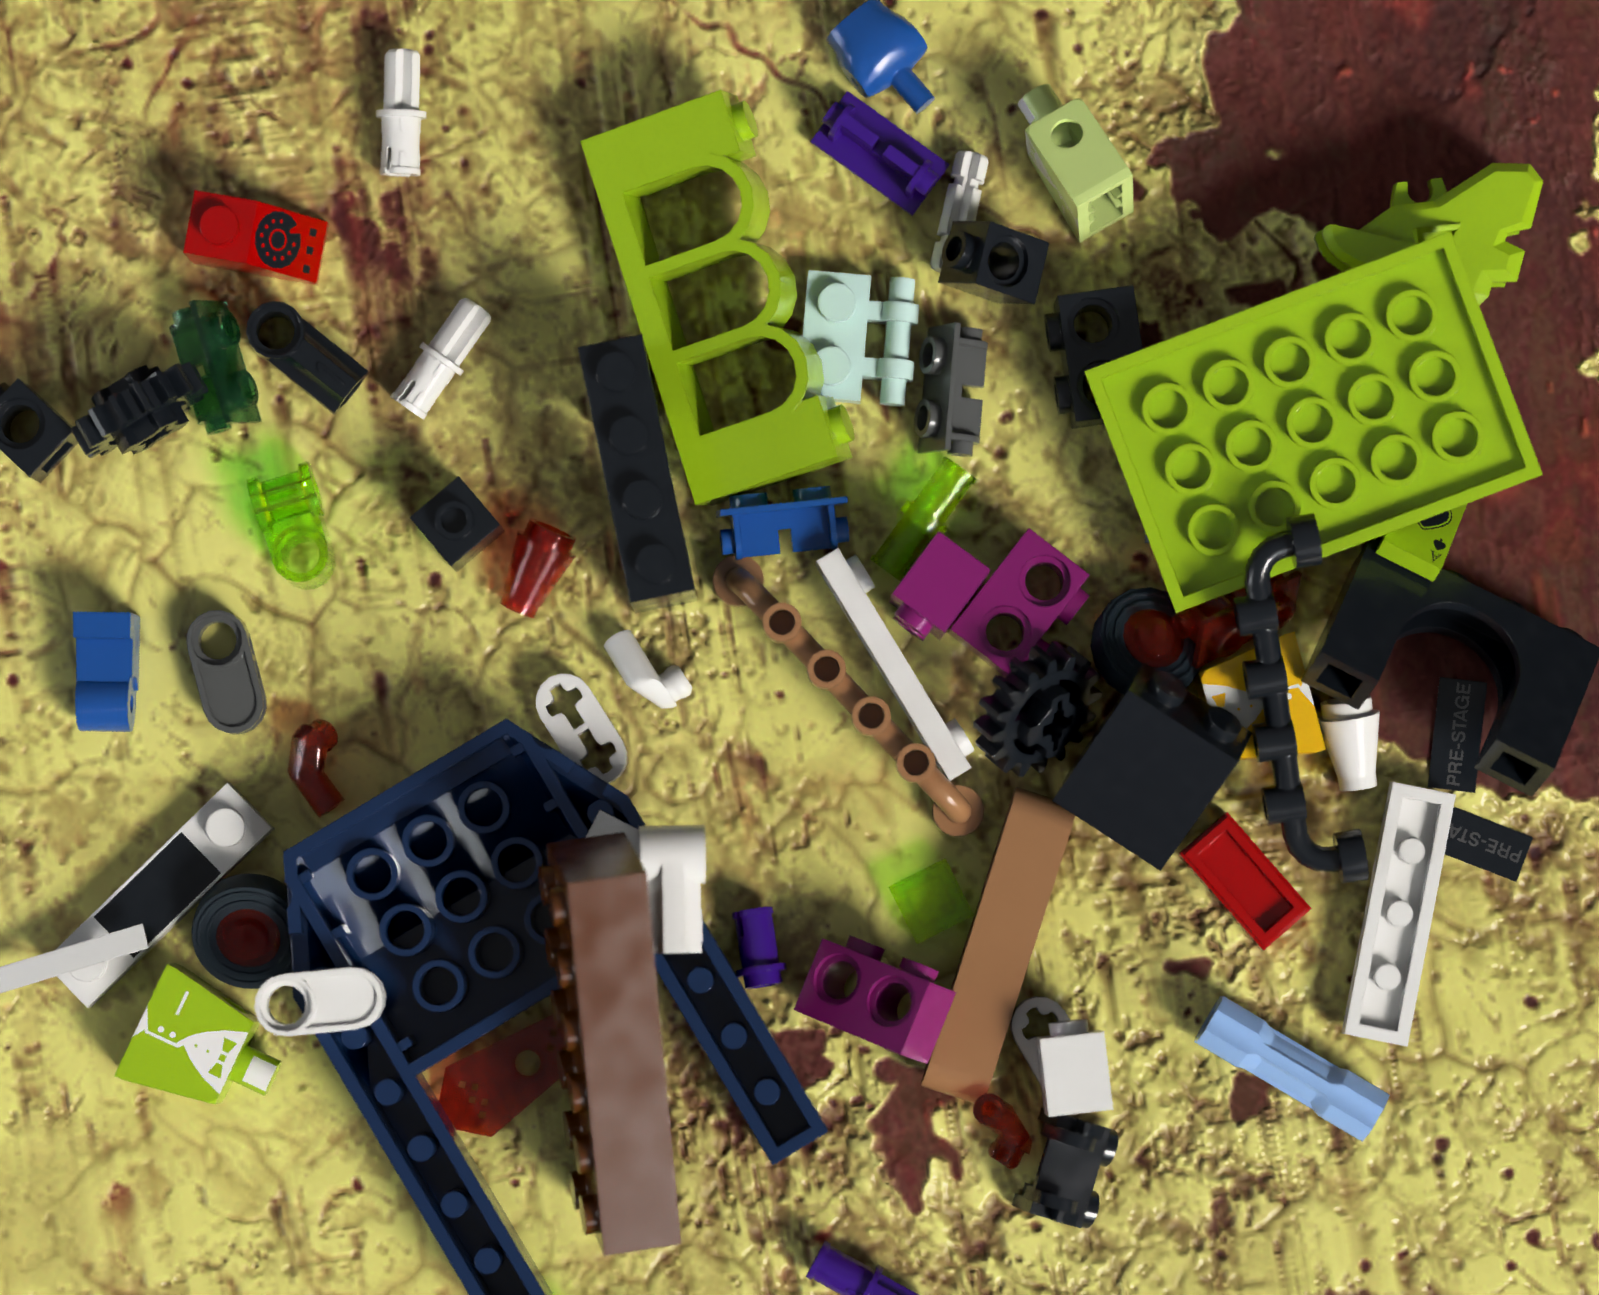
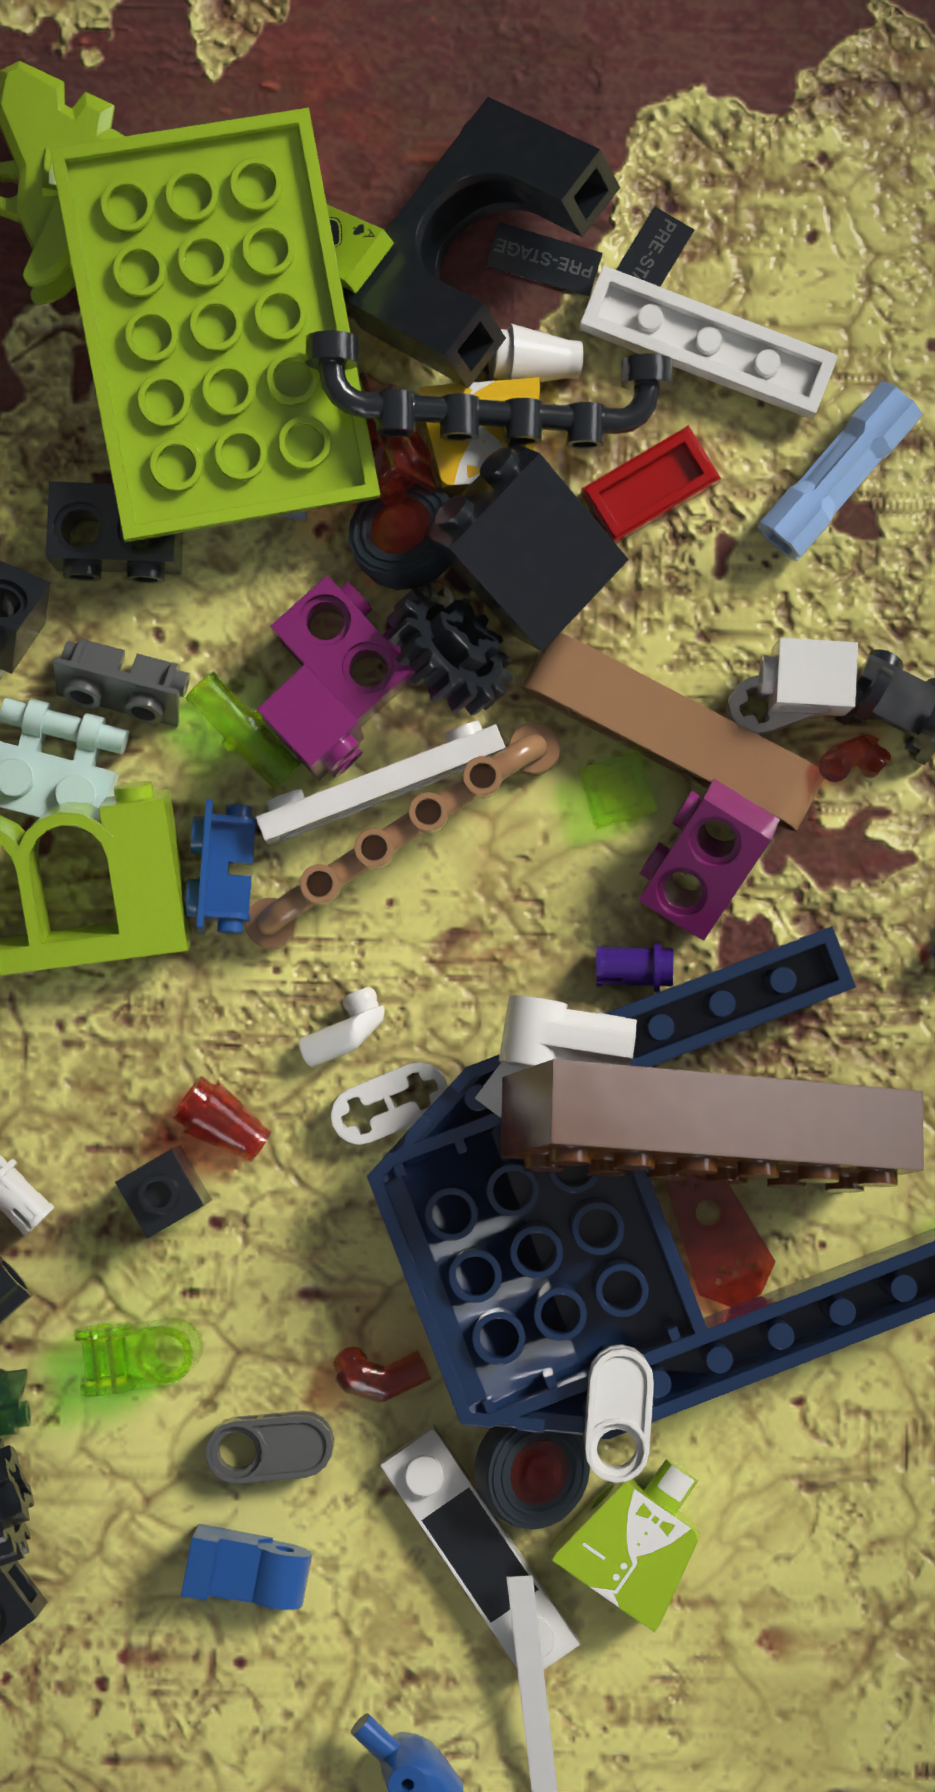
camera: 80 degrees left, 0 degrees up
black arch [578,334,698,613] -> none

